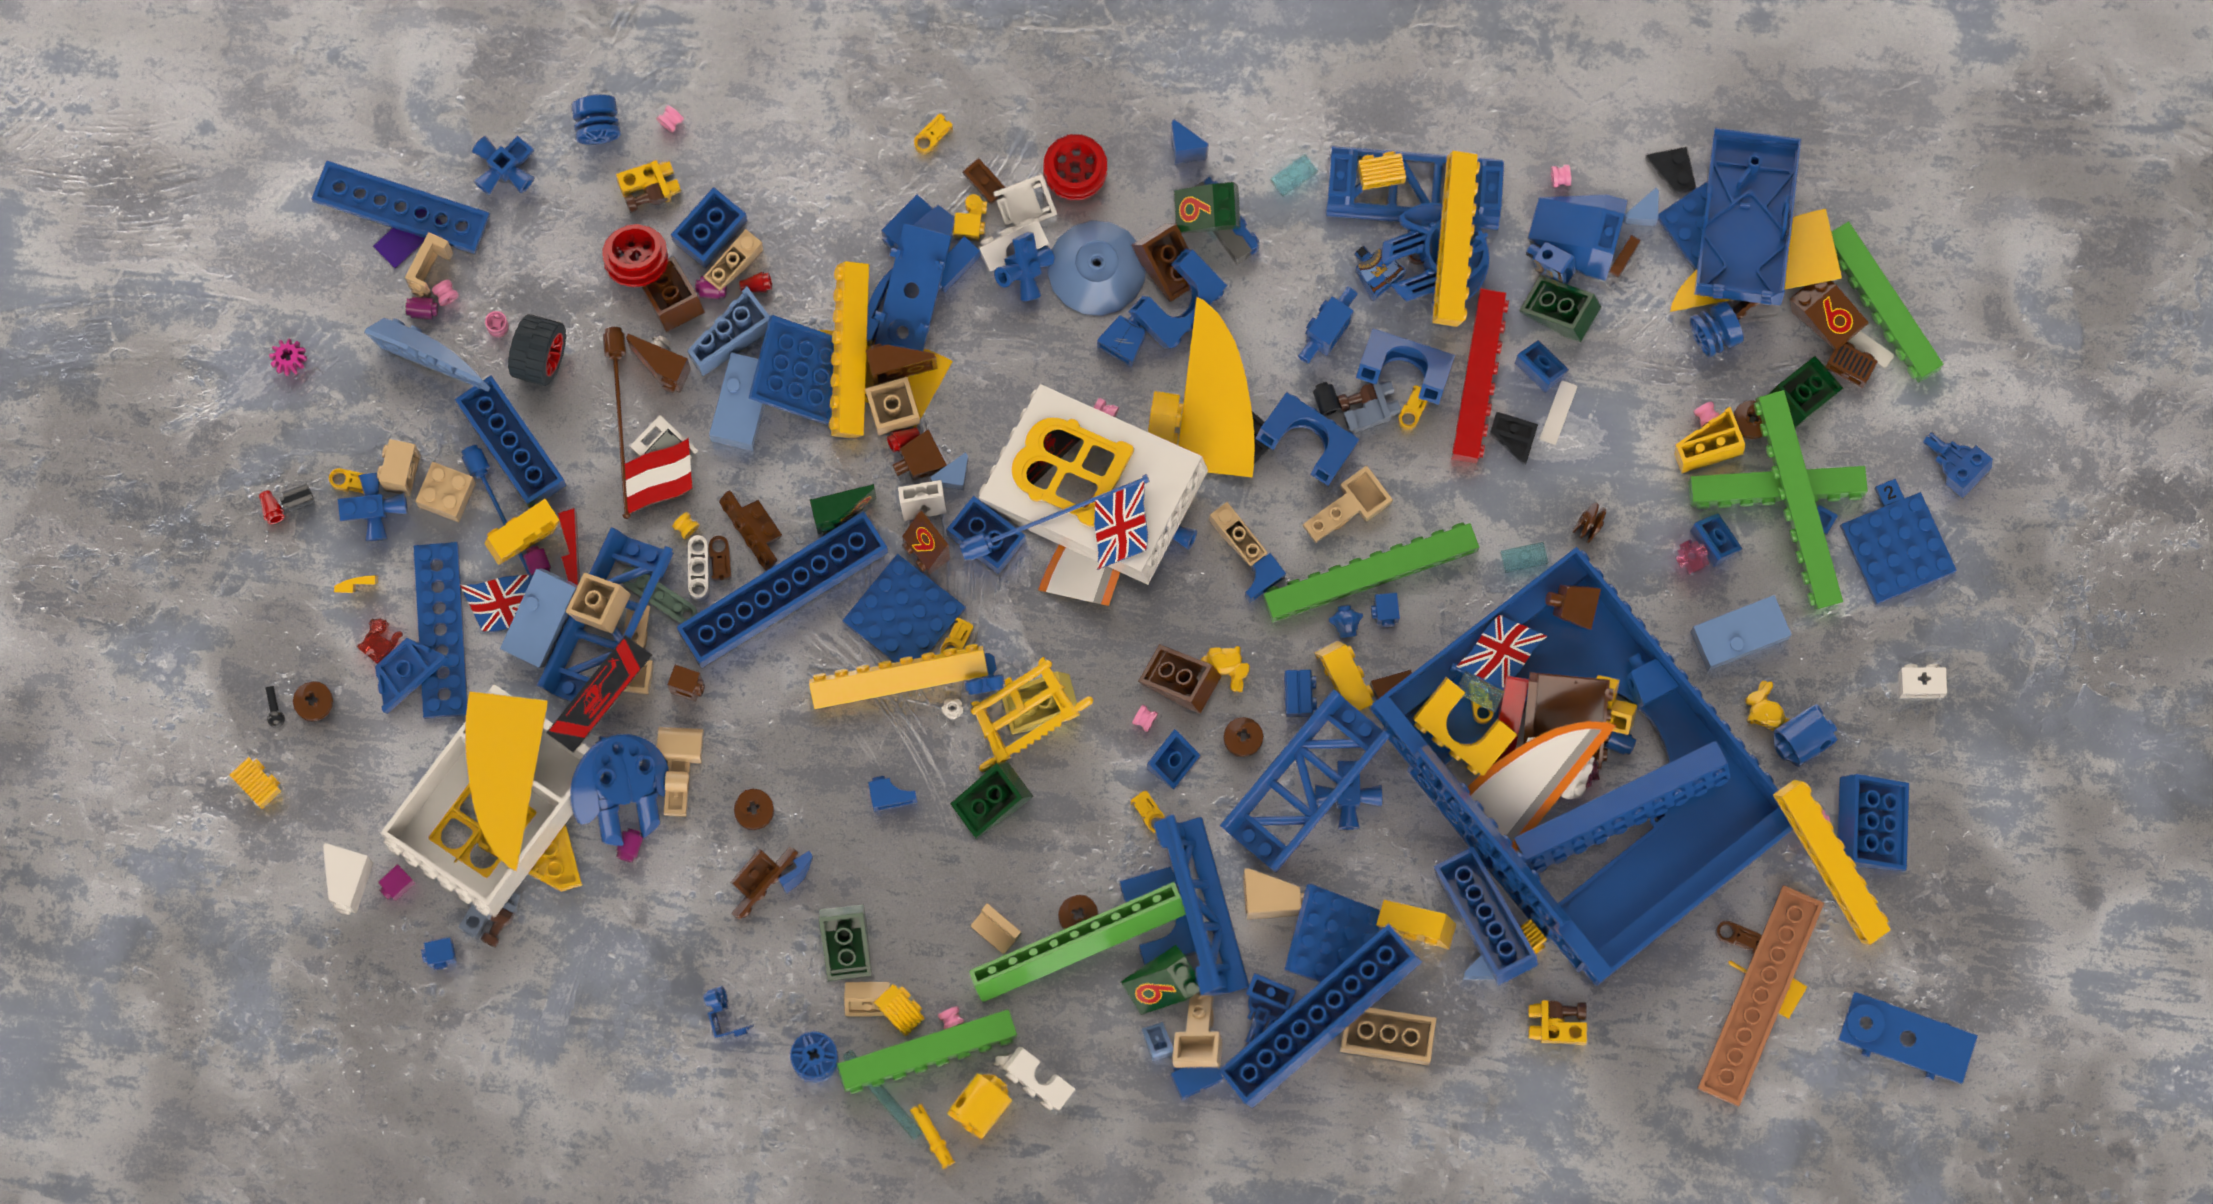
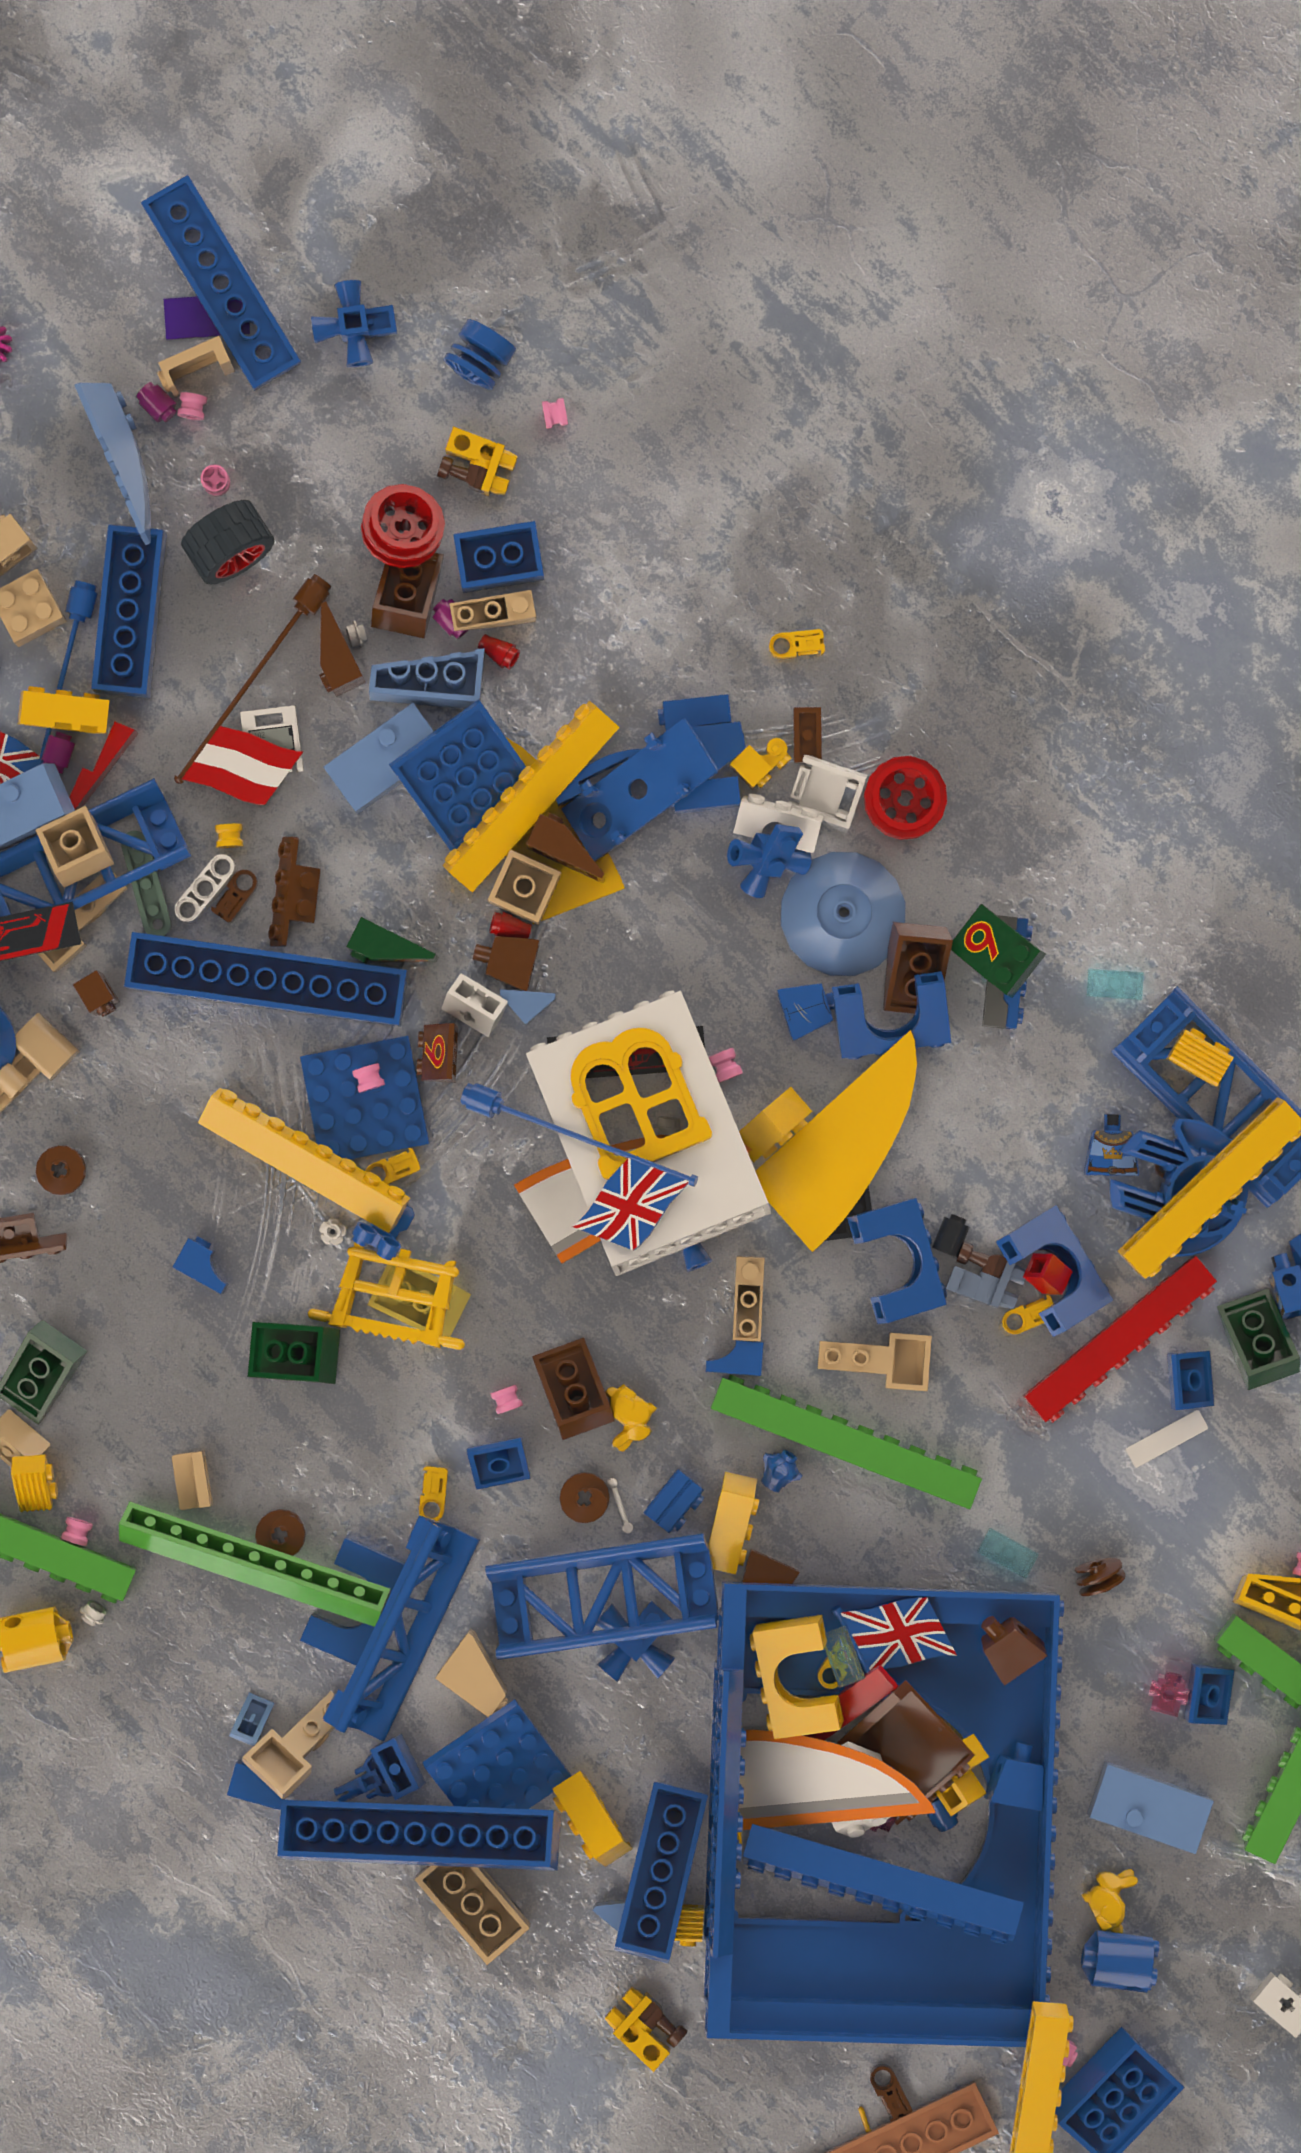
camera: 45 degrees right, 10 degrees up
blue slope [779,851,813,893] -> none
blue brick [946,496,1026,575] -> none
white arch [1002,1047,1075,1111] -> none
dark green slope [1120,945,1200,1015] -> none
blue slope [1171,119,1209,164] -> none
blue brick [1298,286,1358,364] -> none
blue brick [1371,593,1400,627] -> none
black wing [1490,412,1538,465] -> none
none -> bright pink wheel [352,1063,385,1093]
none -> white hinge [607,1478,633,1534]
none -> red brick [1023,1253,1073,1295]

